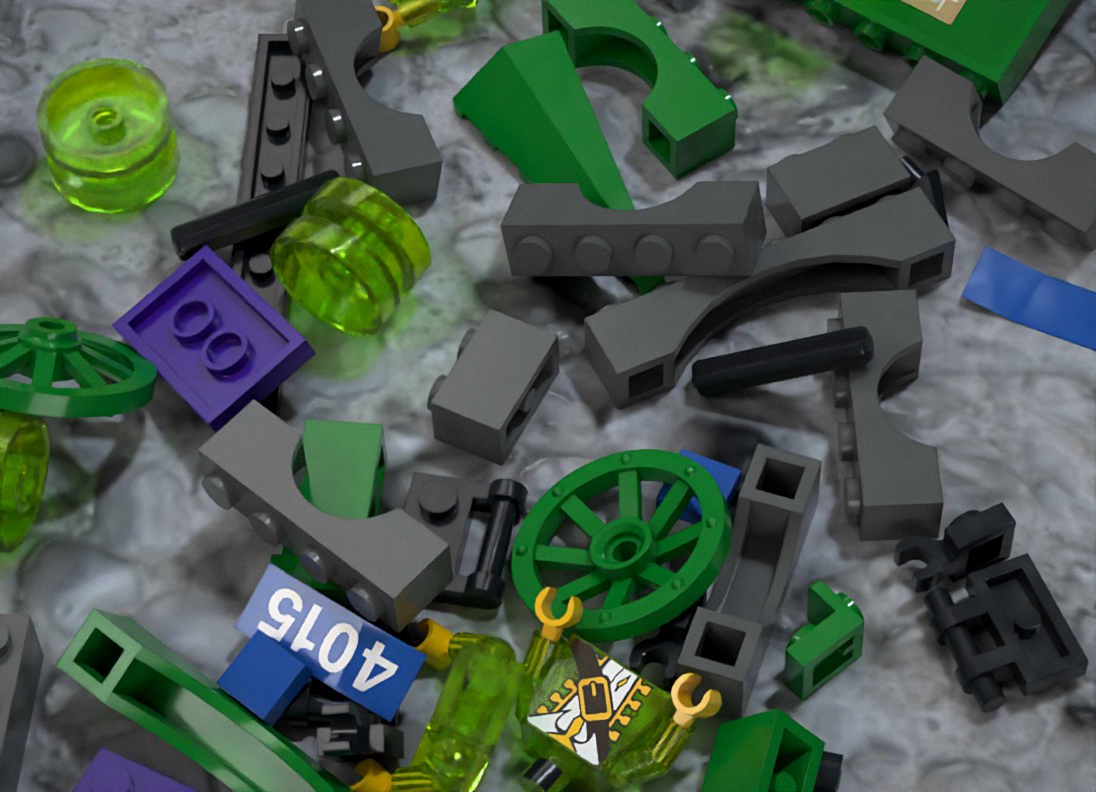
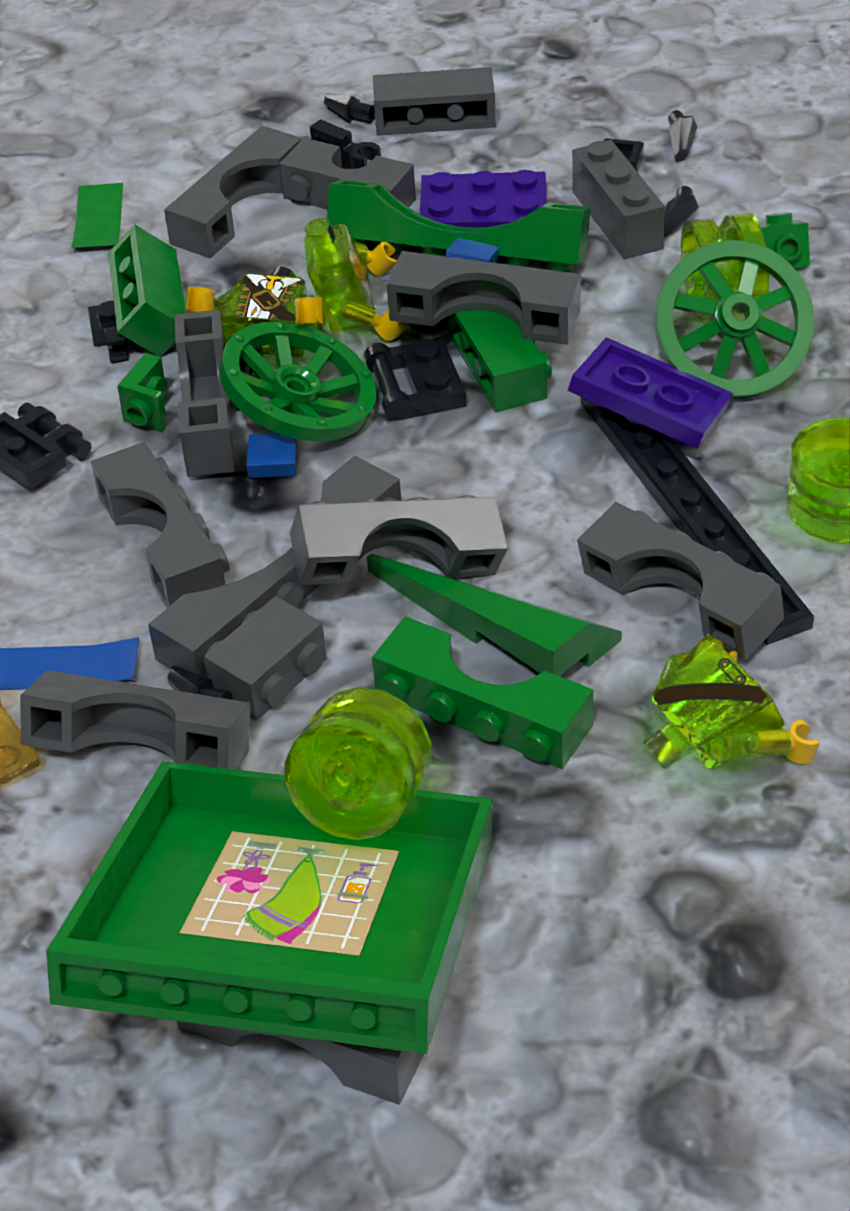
camera: 155 degrees right, 10 degrees down
black axle [170,170,347,262] -> none
clear neon green wheel [269,177,432,337] -> none
black plate [317,702,404,763] -> none
dark grey brick [427,309,560,466] -> none
black axle [691,326,874,397] -> none
black plate [894,502,1016,593] -> none

